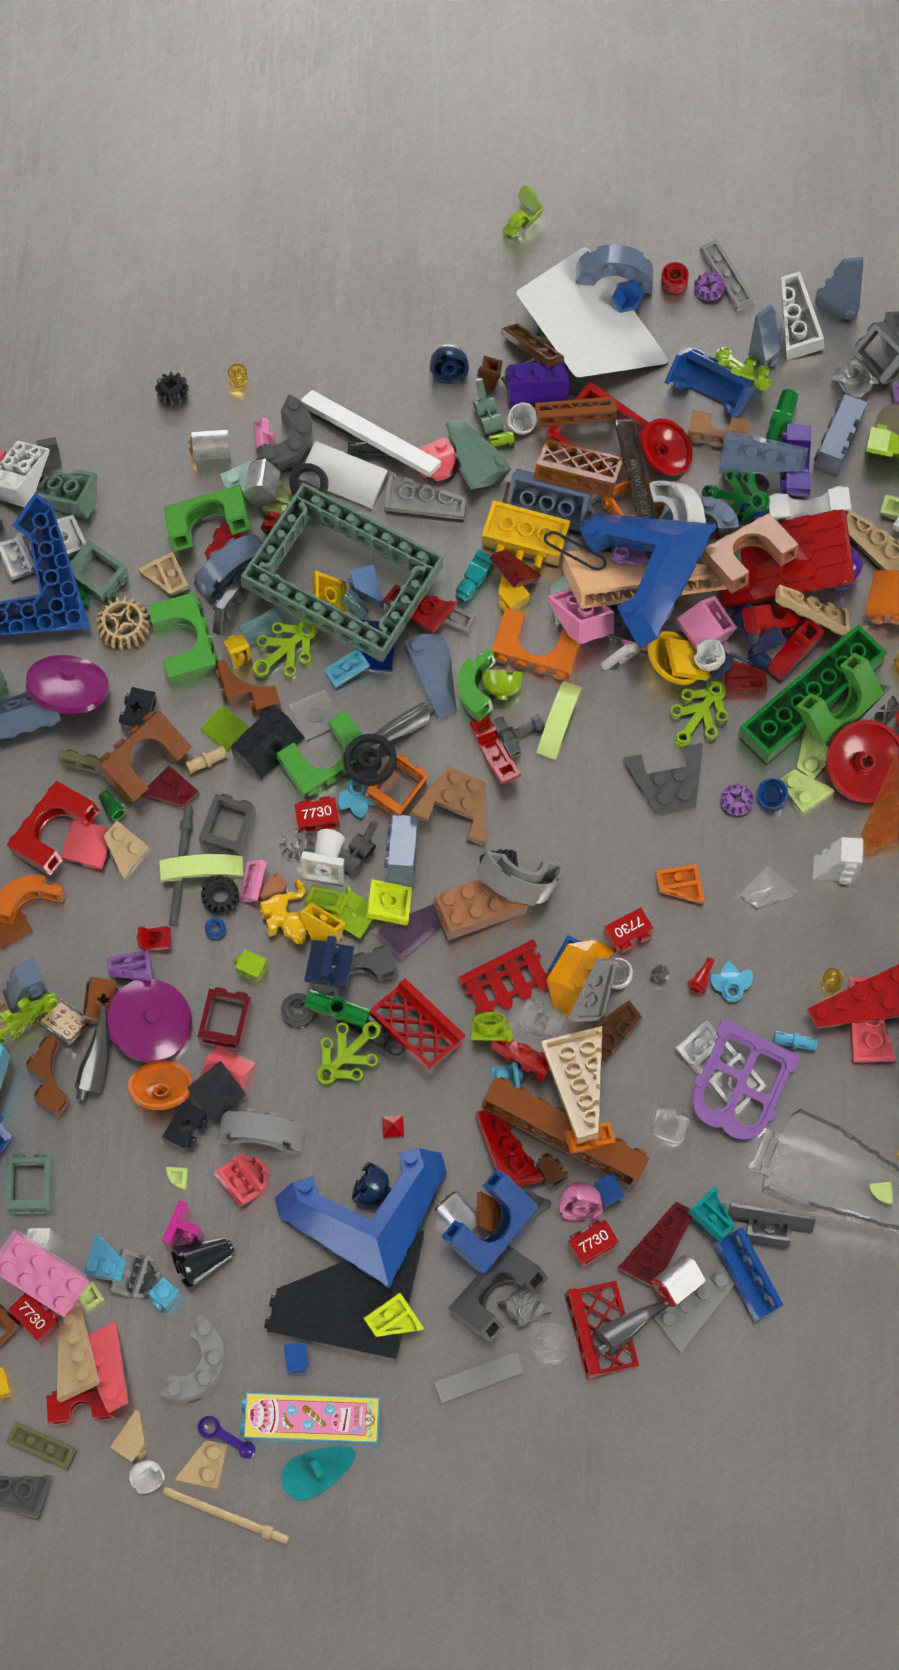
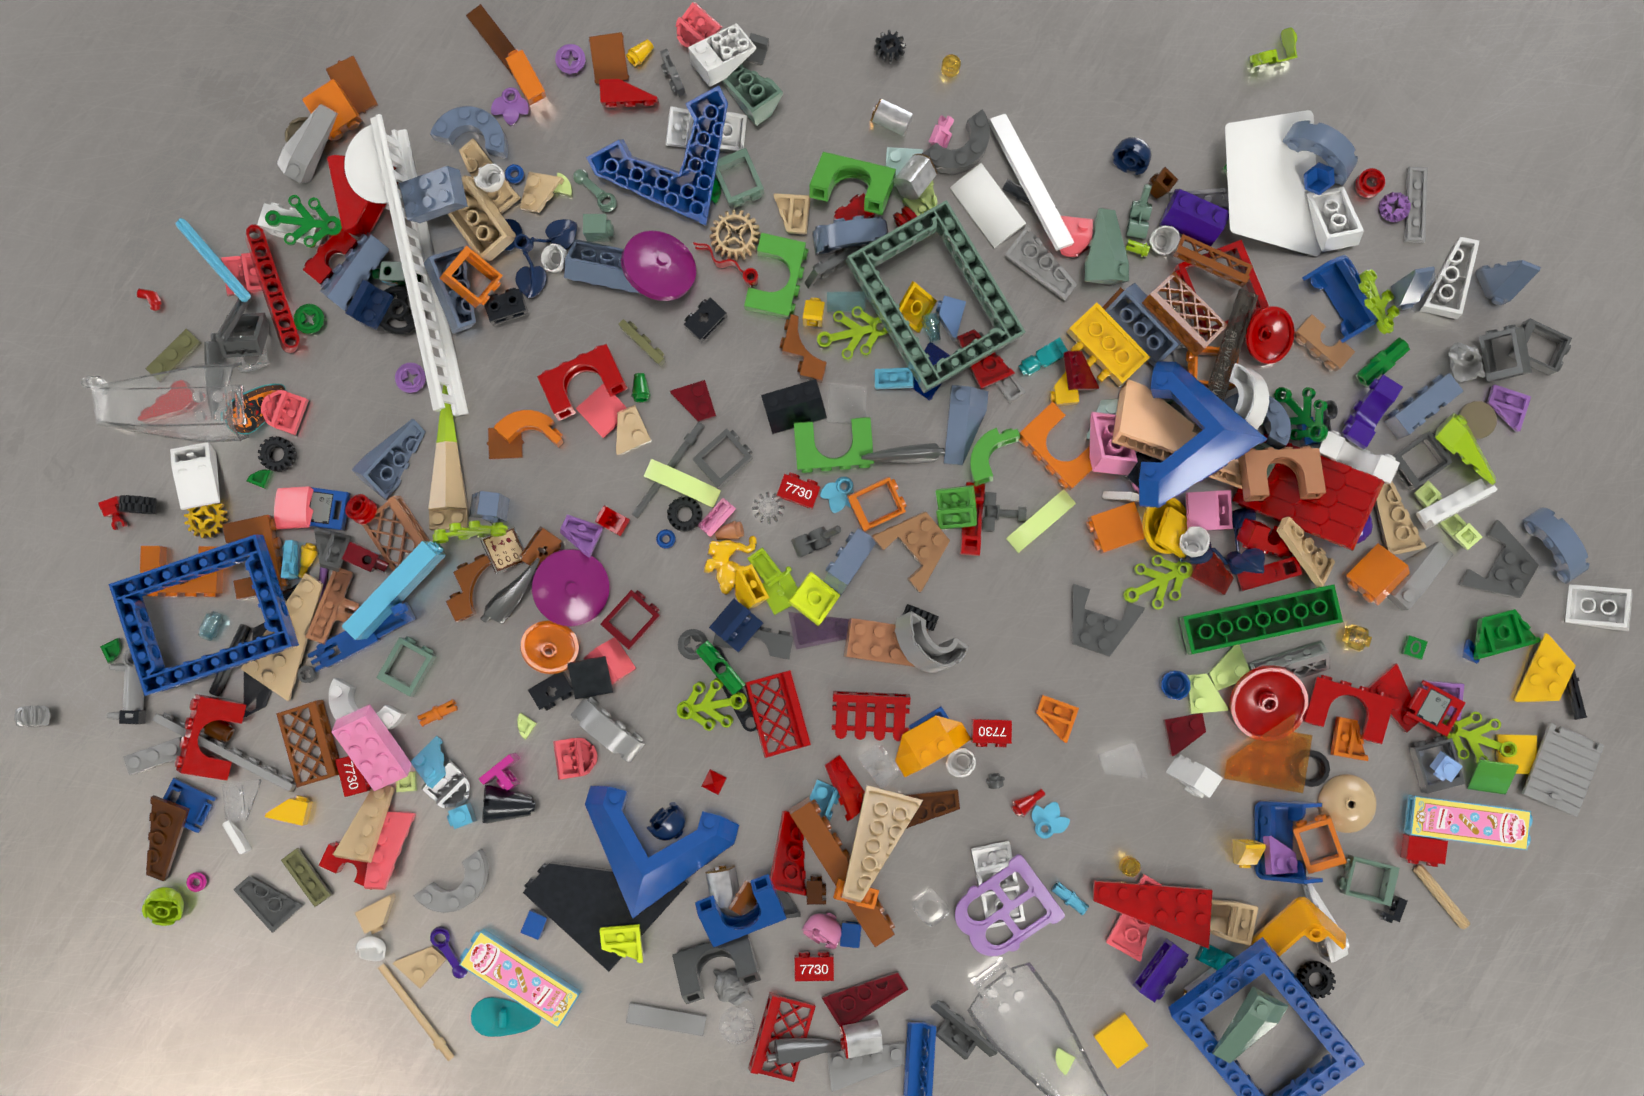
camera: 30 degrees right, 15 degrees up
dark orange arch [96,710,192,804] -> none
tan pin [185,746,228,774] -> none
clear neon green piece [200,705,250,752] -> none
lime brick [234,949,268,983] -> none
black tyre [289,463,329,495] -> none
white plant [301,829,345,886] -> none
black wheel [343,733,397,786] -> none
lime hat [471,1012,513,1042] -> none
lime cylinder [482,670,523,700] -> none
reddish brown tile [501,323,564,367] -> none
black piece [544,531,607,570] -> none
light grey wing [568,958,618,1022] -> none
medium lavender plate [612,545,649,565] -> none
teal wing [688,1186,736,1242] -> none
sand blue wedge [718,431,808,473] -> none
medium lavender gear [720,783,754,816] -> none
bright green arch [796,653,885,747] -> none
none -> orange pin [417,699,458,727]
none -> red flag [693,242,758,288]
none -> bright green slope [935,485,977,529]
none -> orange brick [1087,502,1145,554]
none -> dark red wing [1163,713,1206,756]
none -> white slope [1307,187,1364,252]
none -> dark grey window [1392,431,1452,490]

